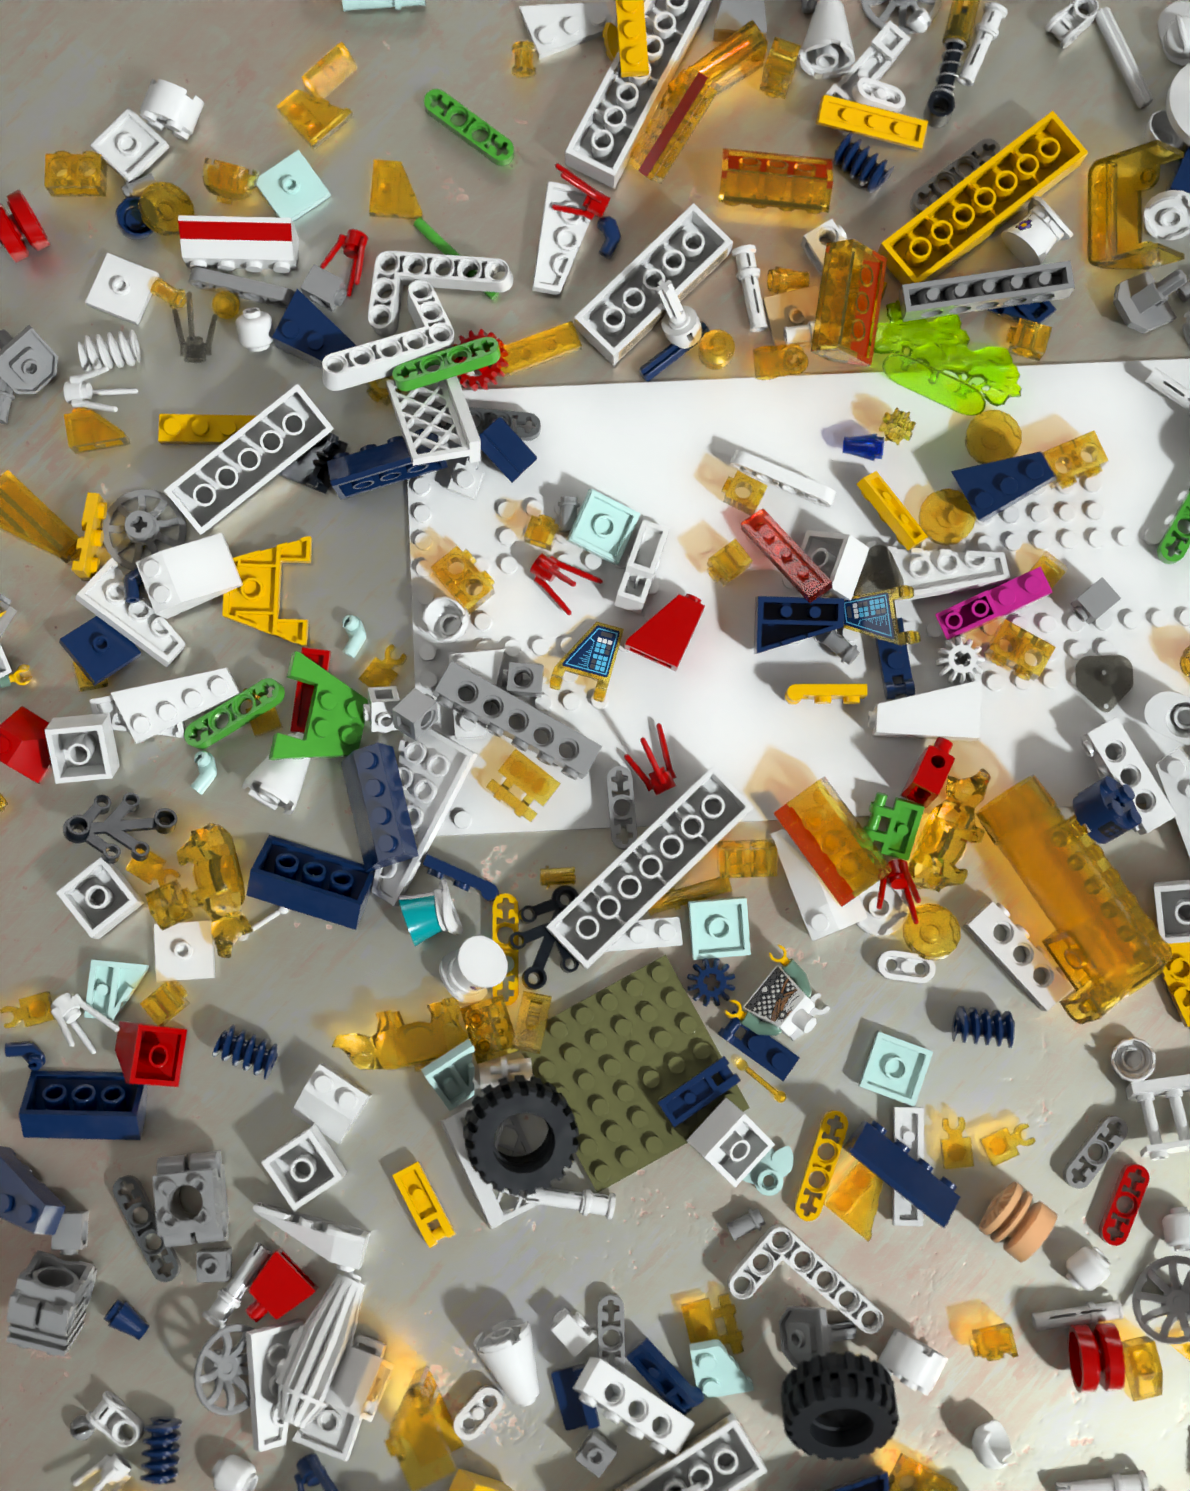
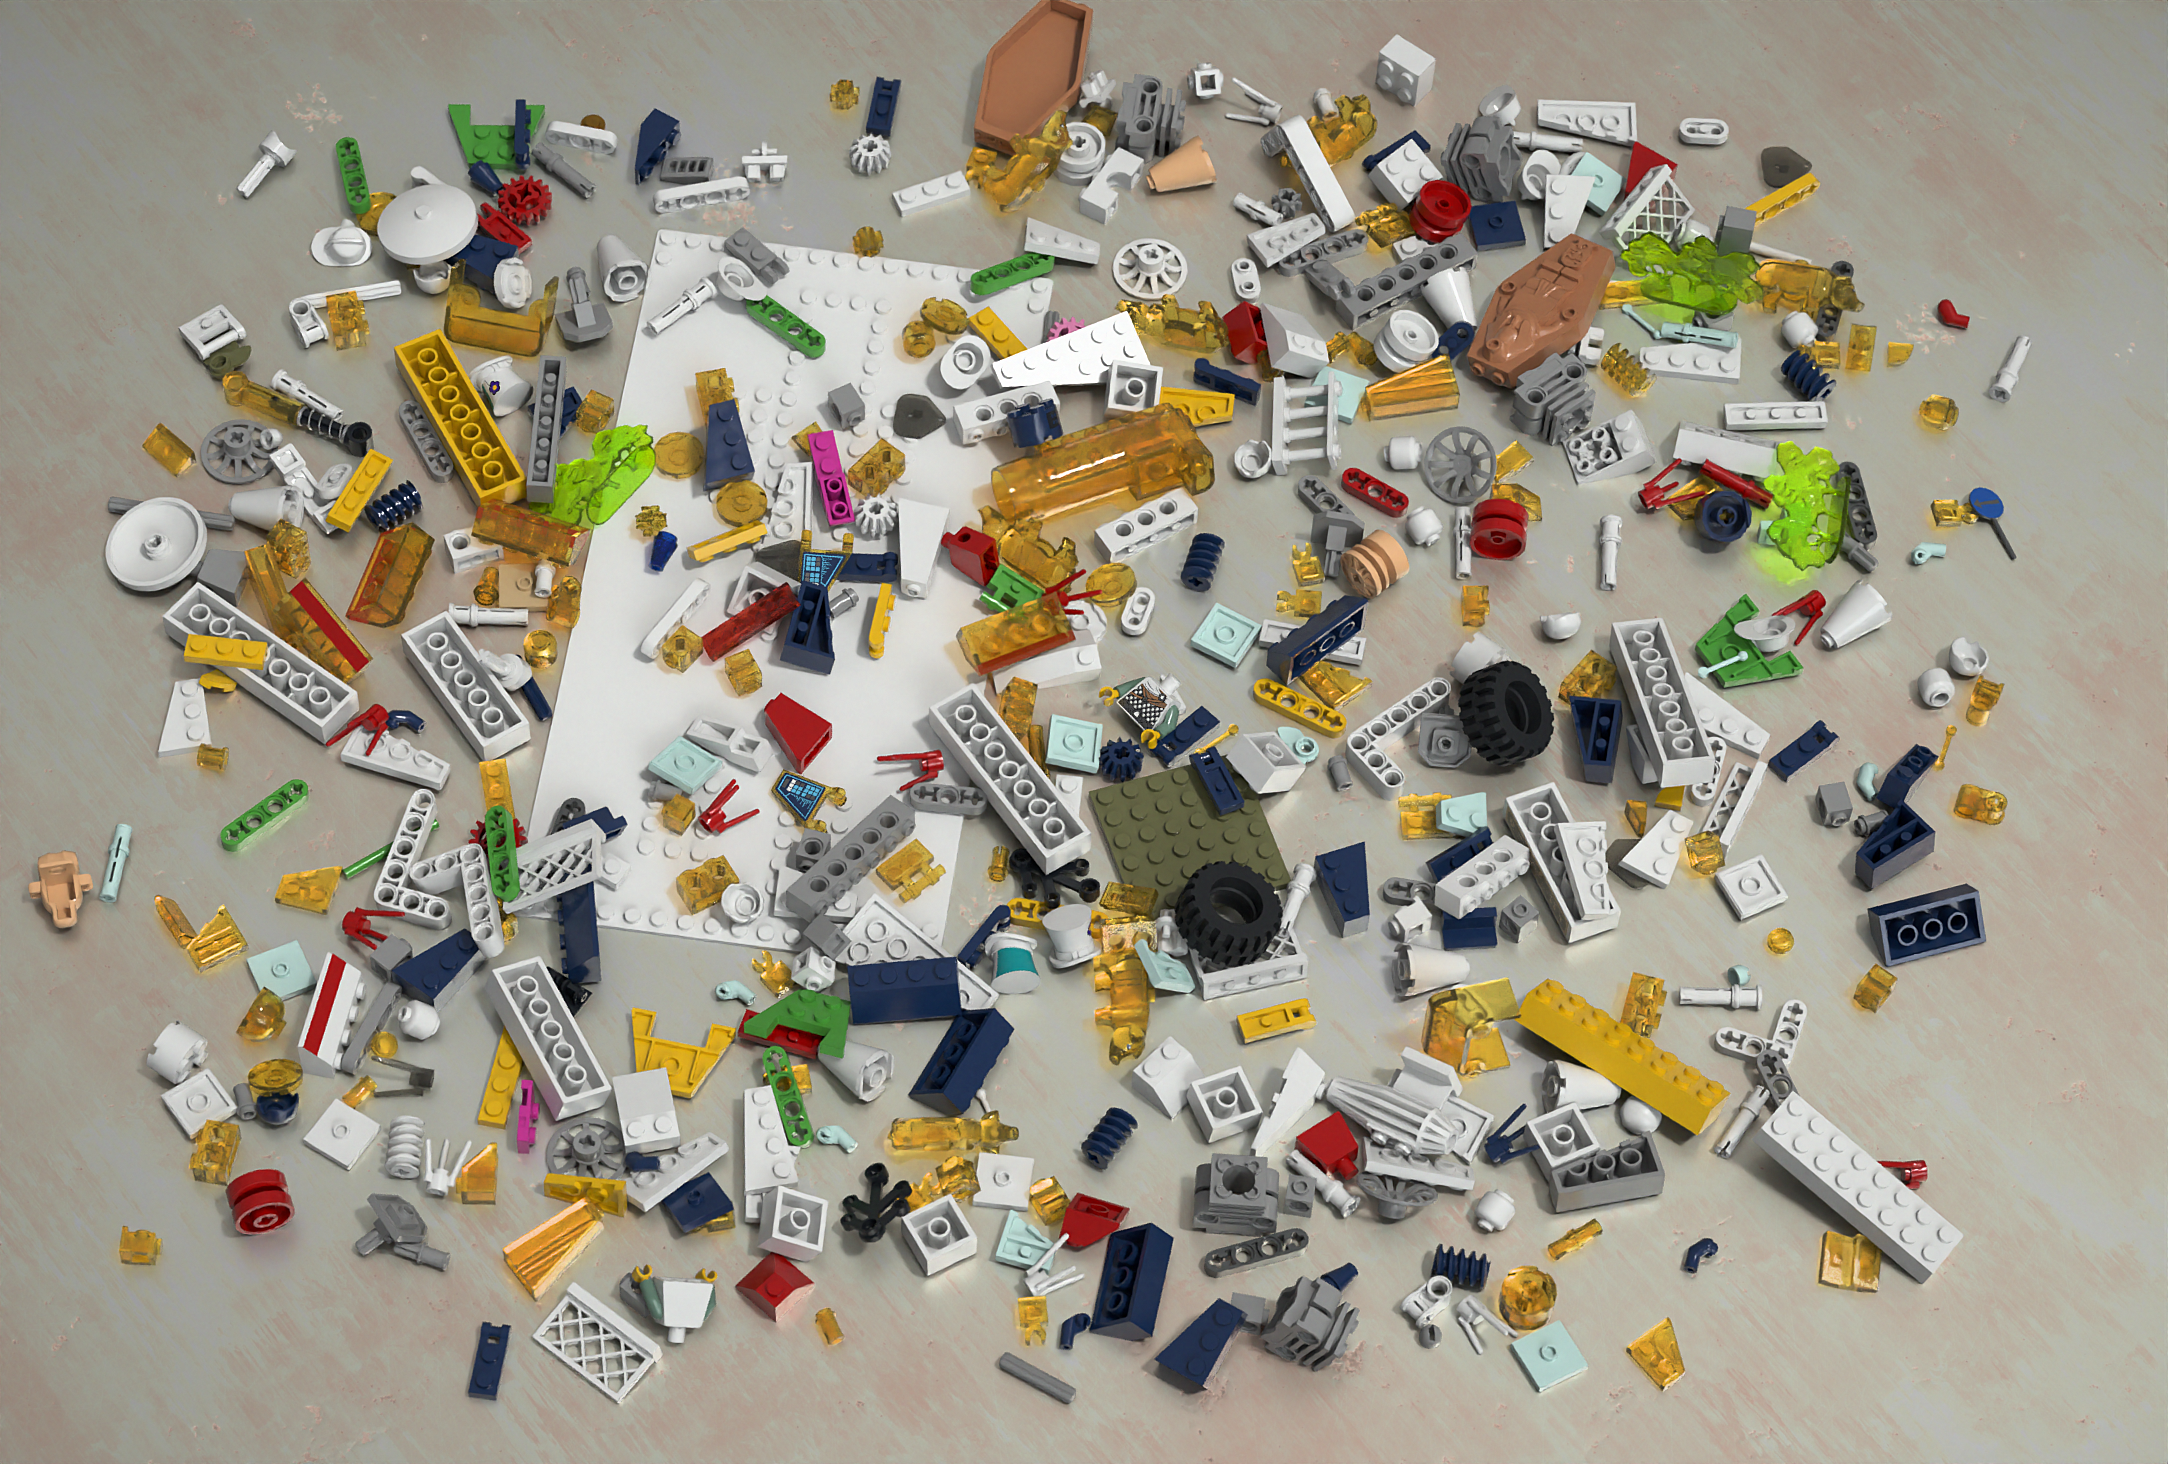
camera: 80 degrees left, 25 degrees down
none -> clear yellow brick [326,290,370,351]
none -> dark pink wing [517,1079,540,1154]
none -> light grey piece [1310,510,1365,577]
none -> dark blue wedge [1314,841,1370,938]

